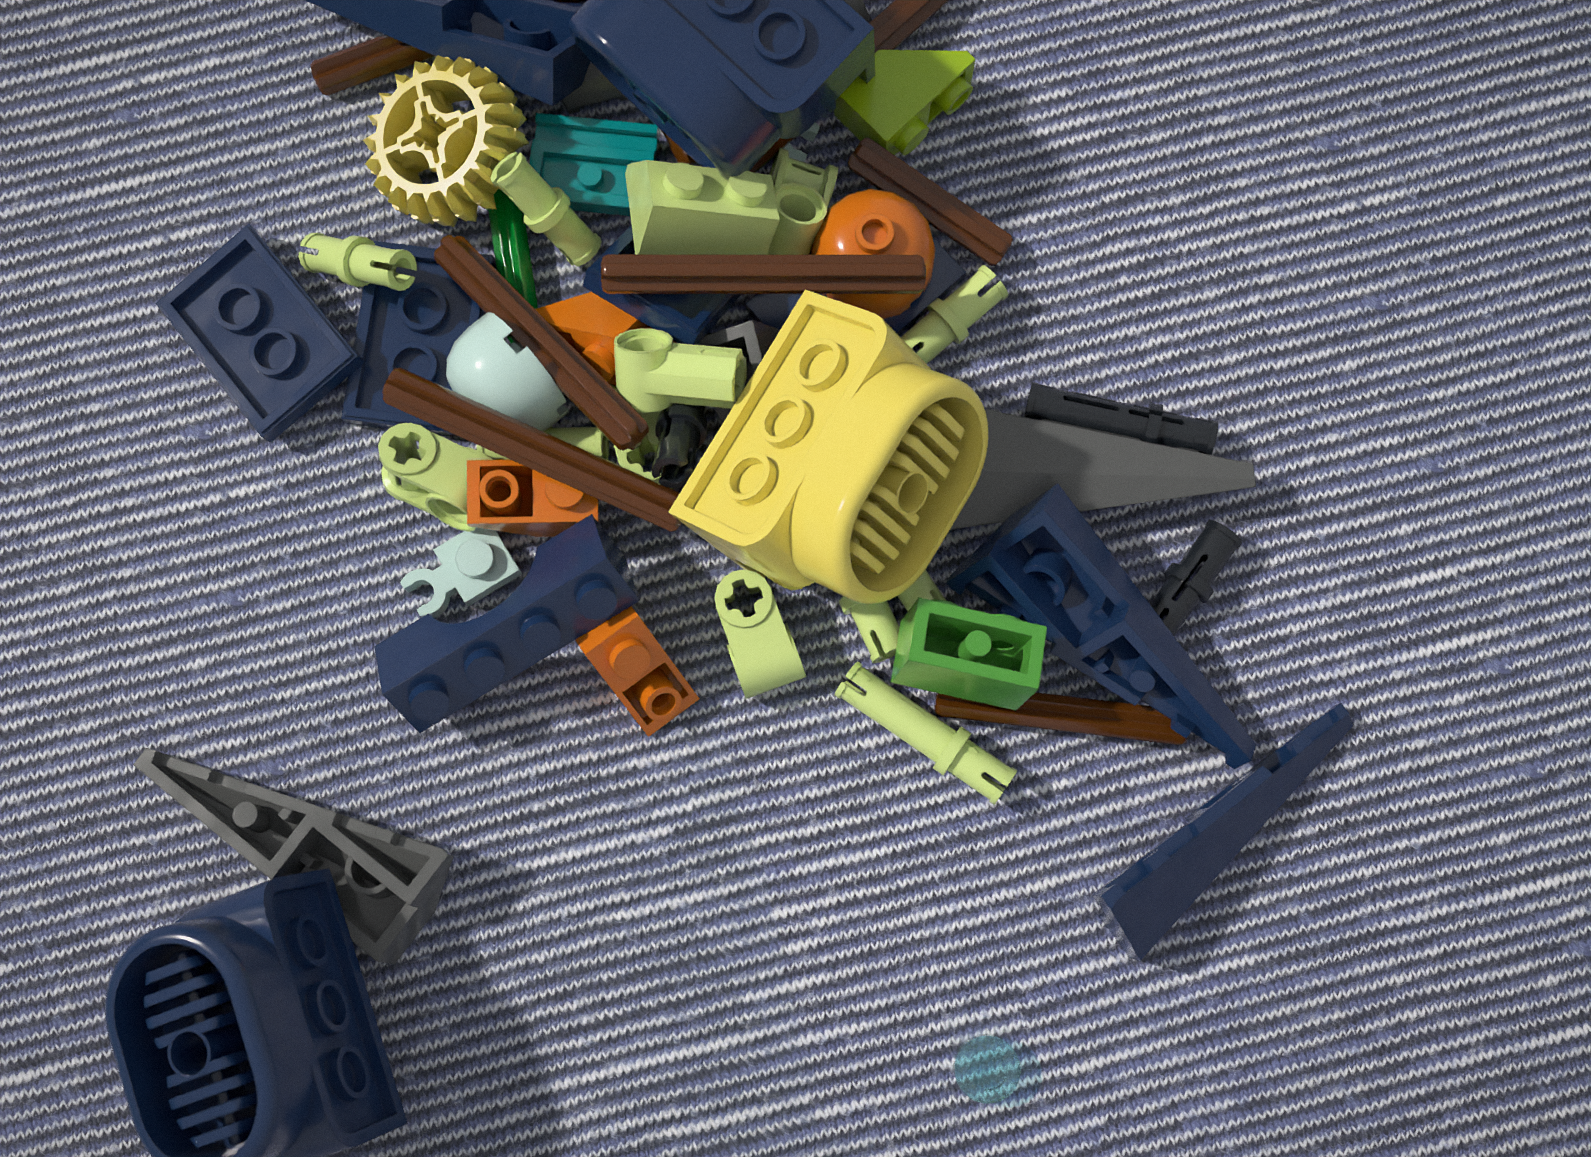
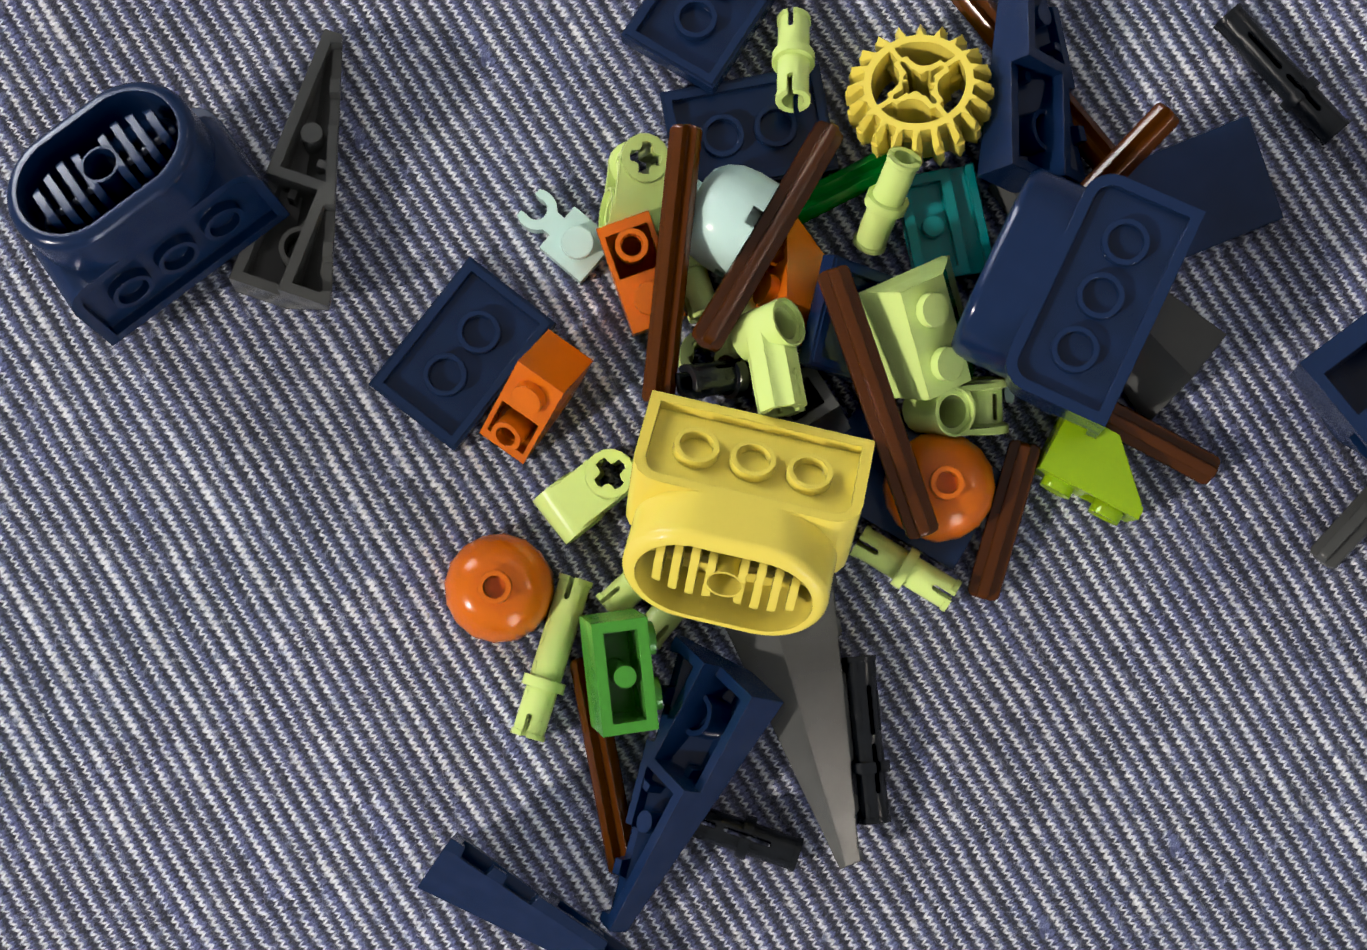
camera: 65 degrees right, 5 degrees up
dark blue arch [374,514,640,733] -> none
clear light blue tile [953,1034,1021,1104] -> none
none -> dark blue tile [369,257,556,452]
none -> orange cylinder [444,533,555,643]

